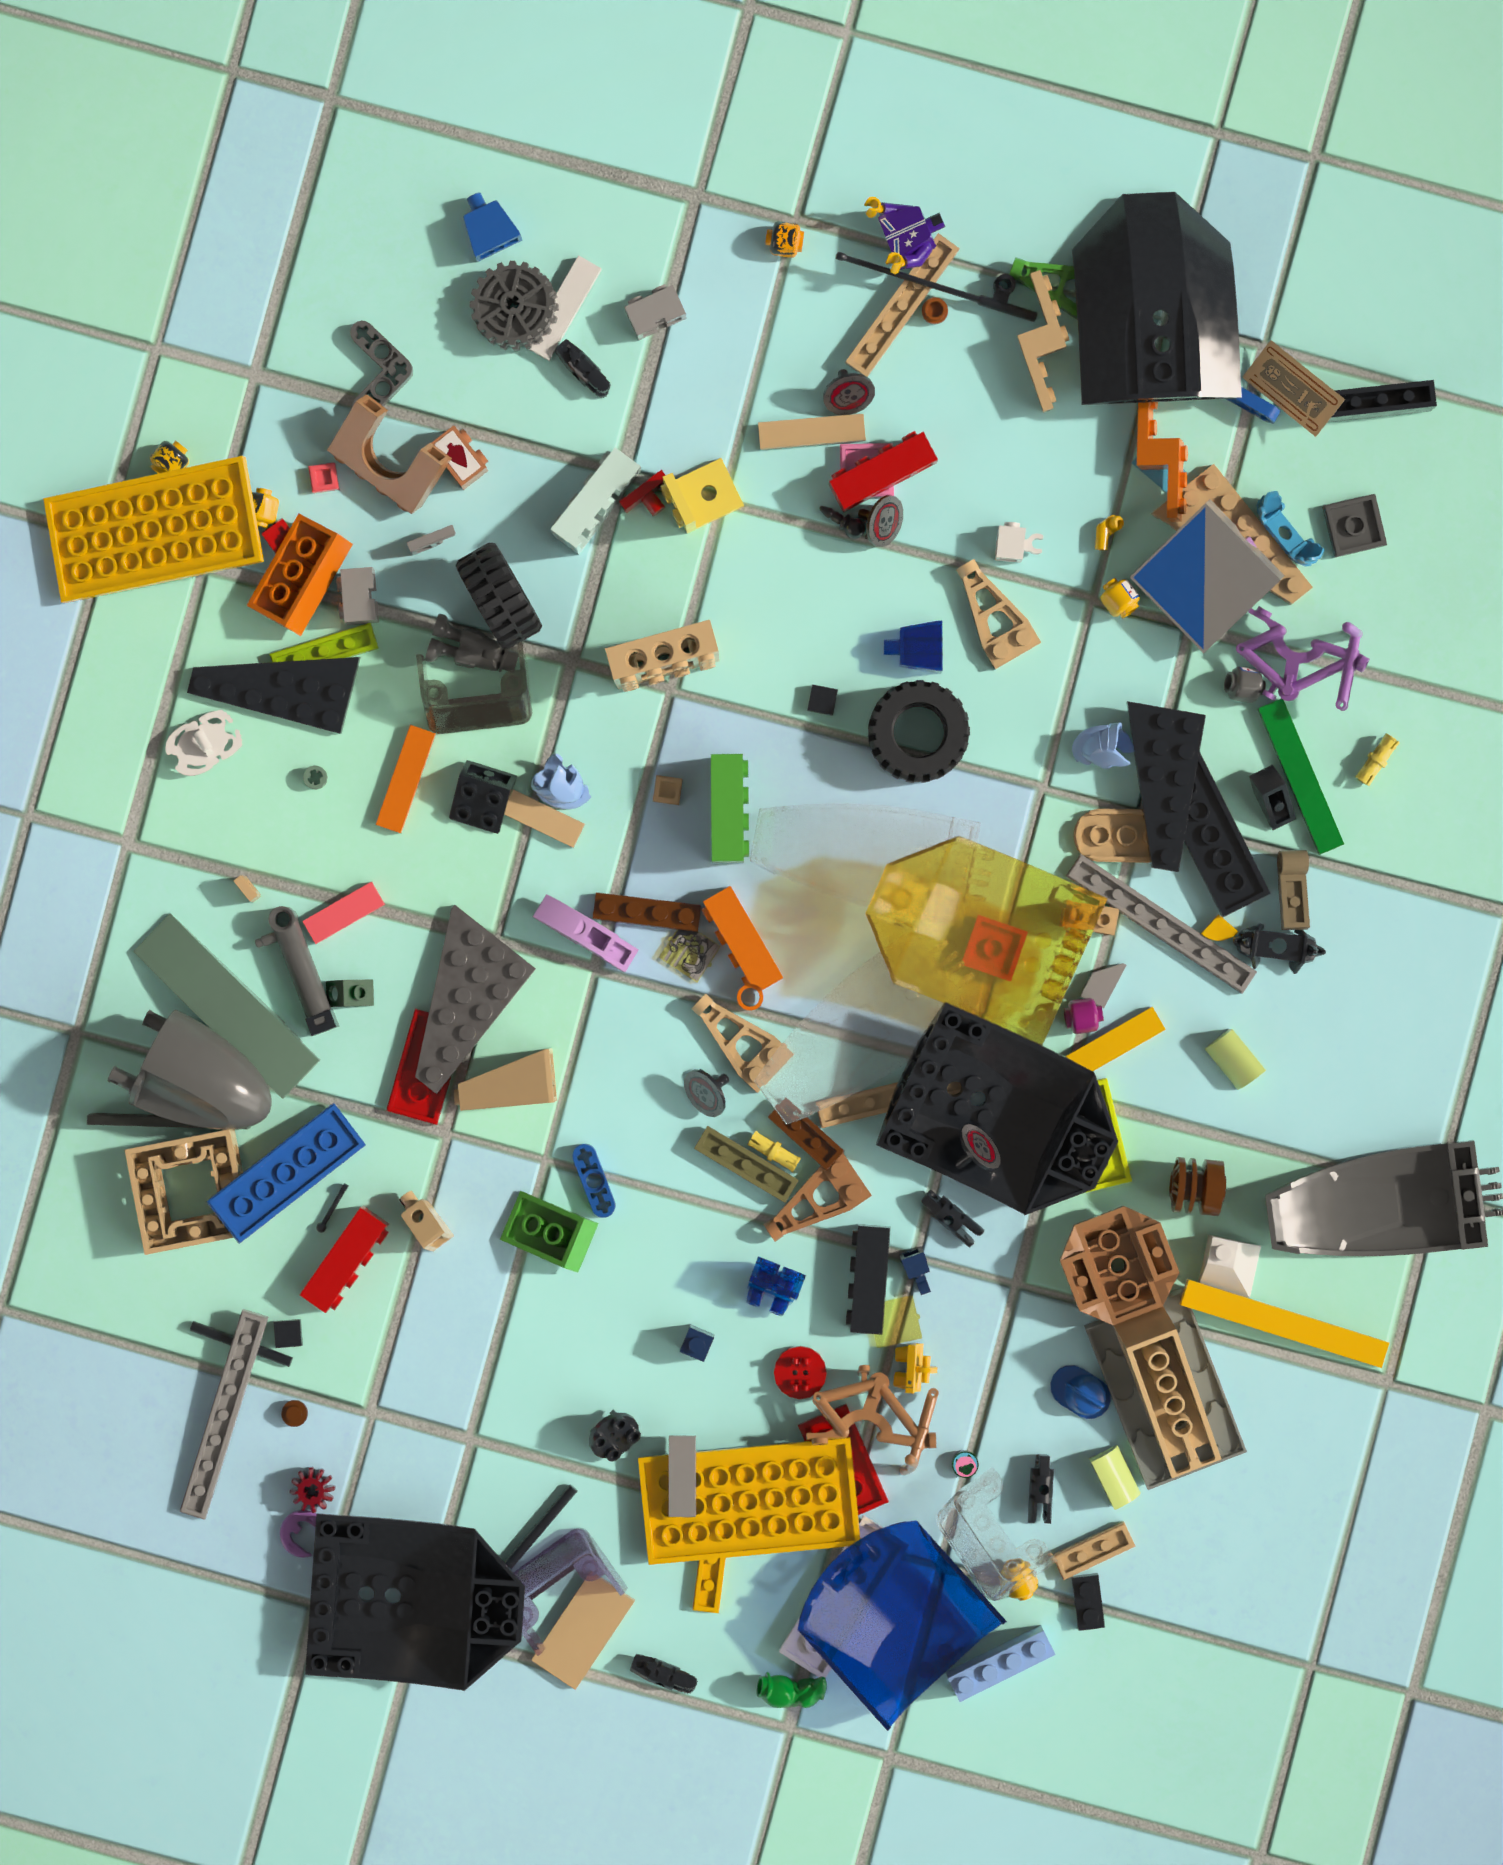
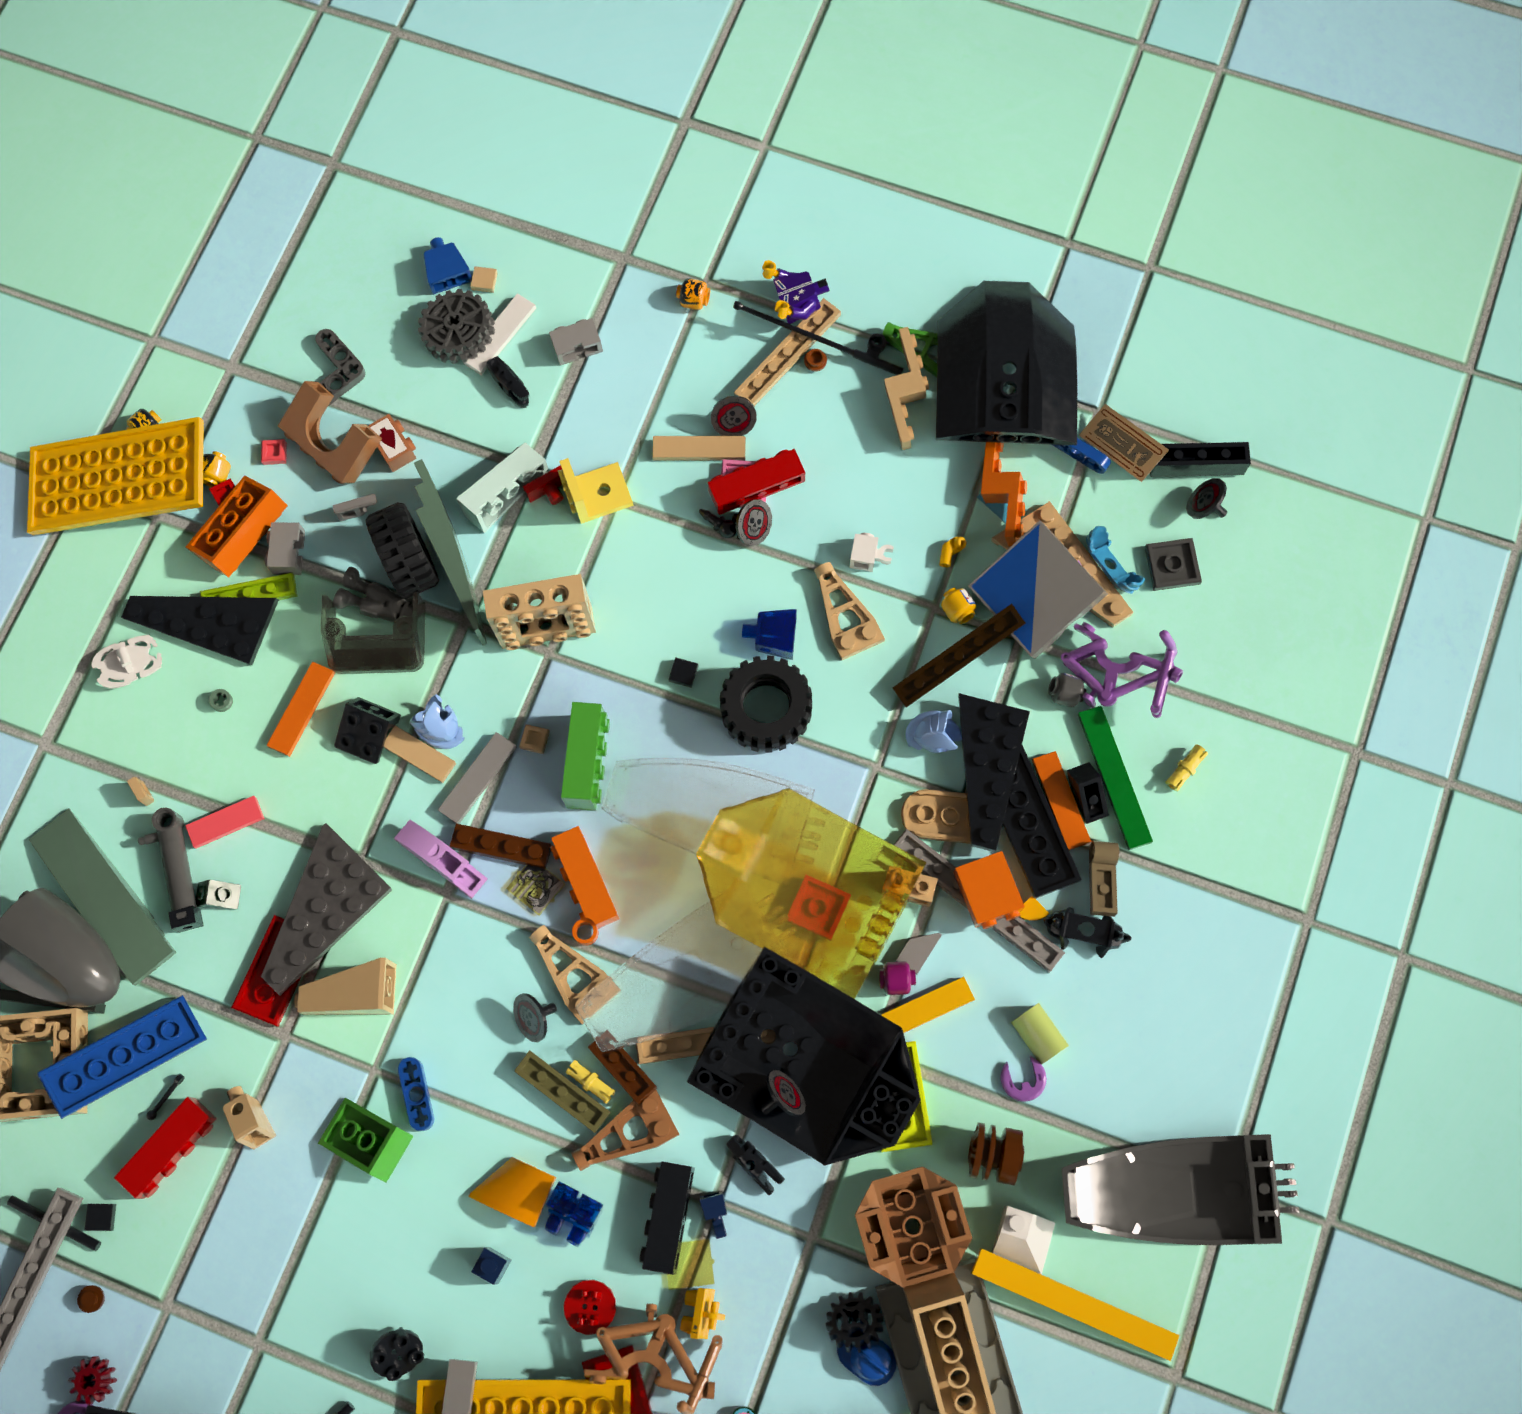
camera: 10 degrees right, 15 degrees down
none -> sand green slope [414,459,487,646]
none -> light grey tile [438,732,517,824]
none -> light orange slope [468,1157,557,1227]
none -> tan tile [470,266,498,293]
none -> black gear [825,1292,884,1353]
none -> dark brown plate [893,604,1026,708]
none -> orange brick [953,851,1025,929]
none -> medium lavender head [1000,1056,1047,1102]
none -> orange tile [1032,751,1091,850]
none -> shield [1186,478,1227,519]

